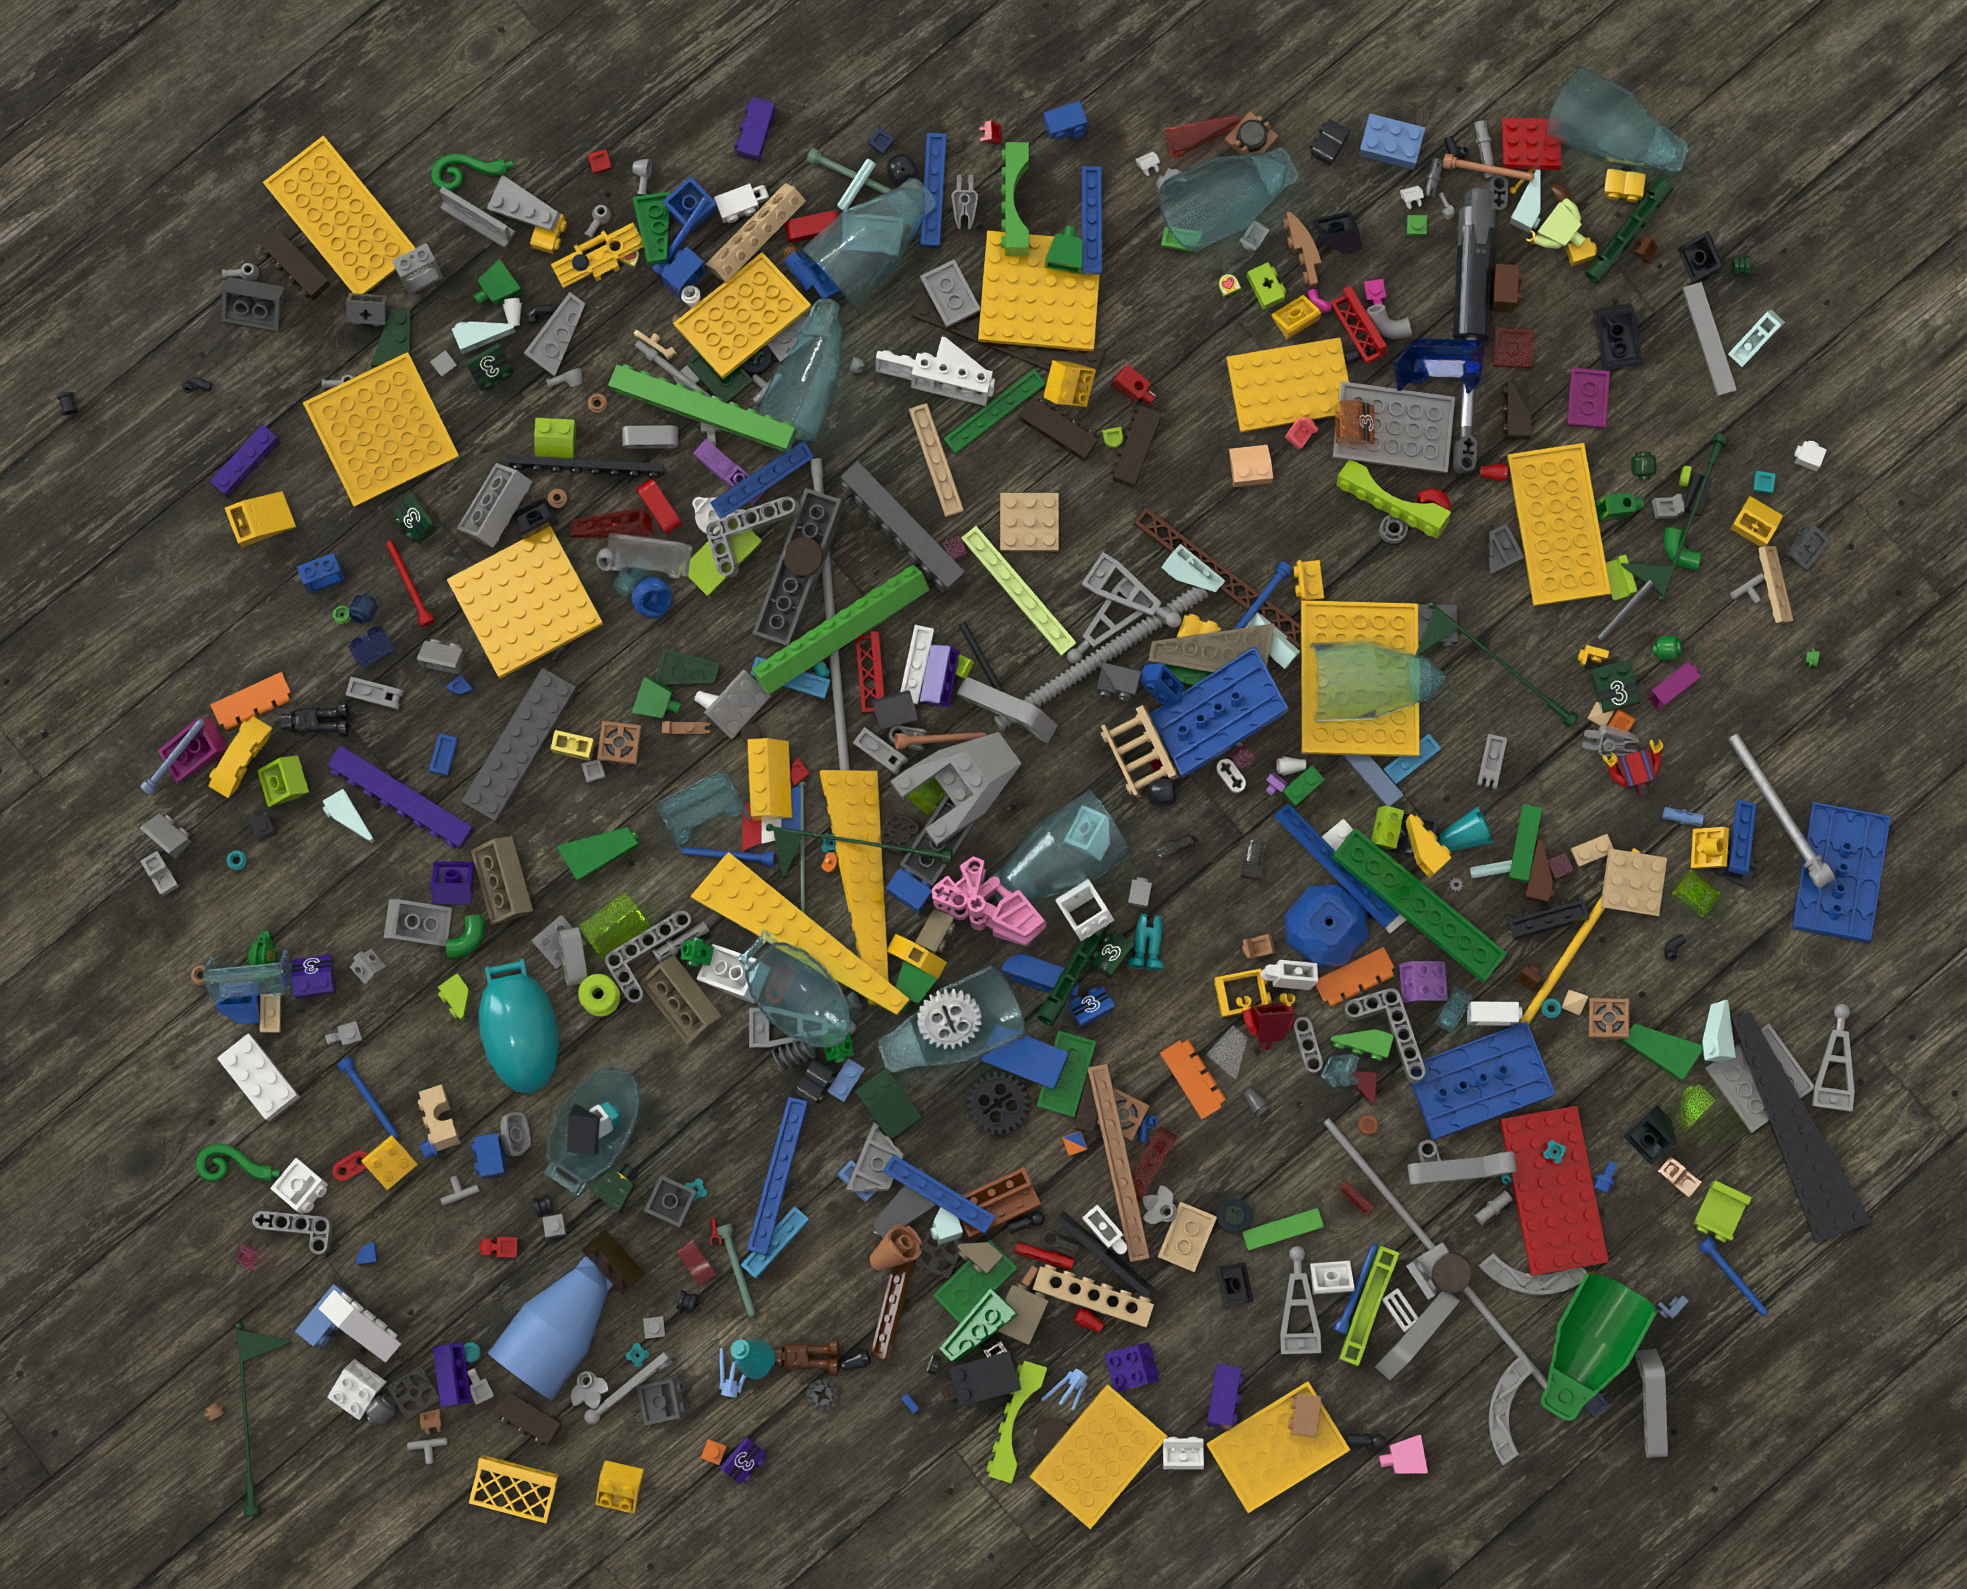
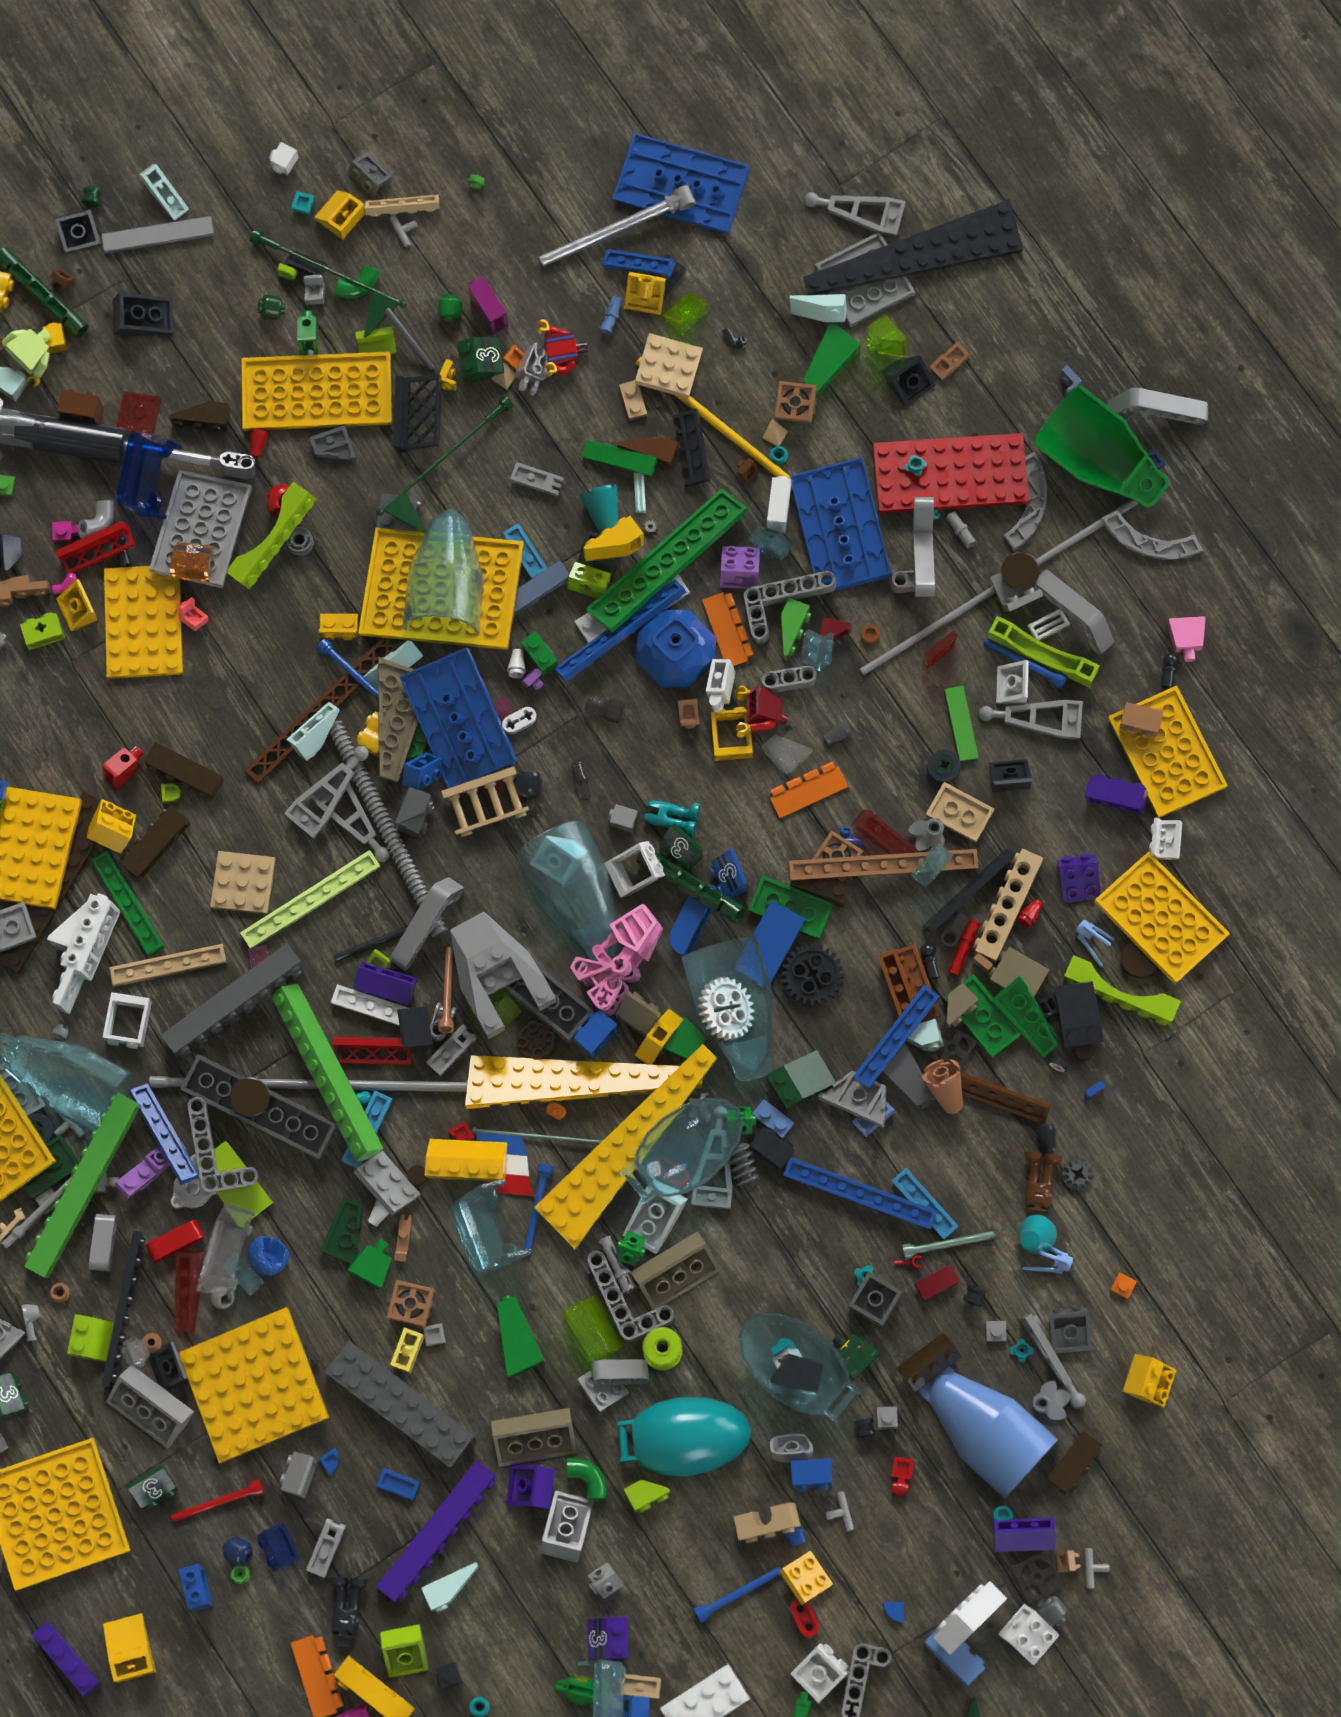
camera: 80 degrees left, 5 degrees down
light grey plate [325,1021,362,1046] -> none
light grey plate [468,1368,495,1405] -> none
yellow fence [469,1455,559,1523] -> none
dark purple slope [720,1437,766,1484] -> none
dark green piece [766,824,953,879] -> none
teal plate [821,833,836,853] -> none
tile [1062,1131,1087,1156] -> none
white brick [1082,1205,1127,1254] -> none
tile [1218,274,1241,297] -> none
light nougat slope [1229,445,1273,487] -> none
clear pink plate [1547,853,1573,879] -> none
magenta tile [1567,368,1610,429] -> none
blue piece [1594,1161,1617,1194] -> none
lime panel [1693,1180,1752,1243] -> none
blue piece [1698,1237,1768,1316] -> none
none -> white window [103,992,152,1049]
none -> clear head [121,1337,150,1368]
none -> black fence [393,374,442,453]
none -> clear light blue slope [910,843,953,887]

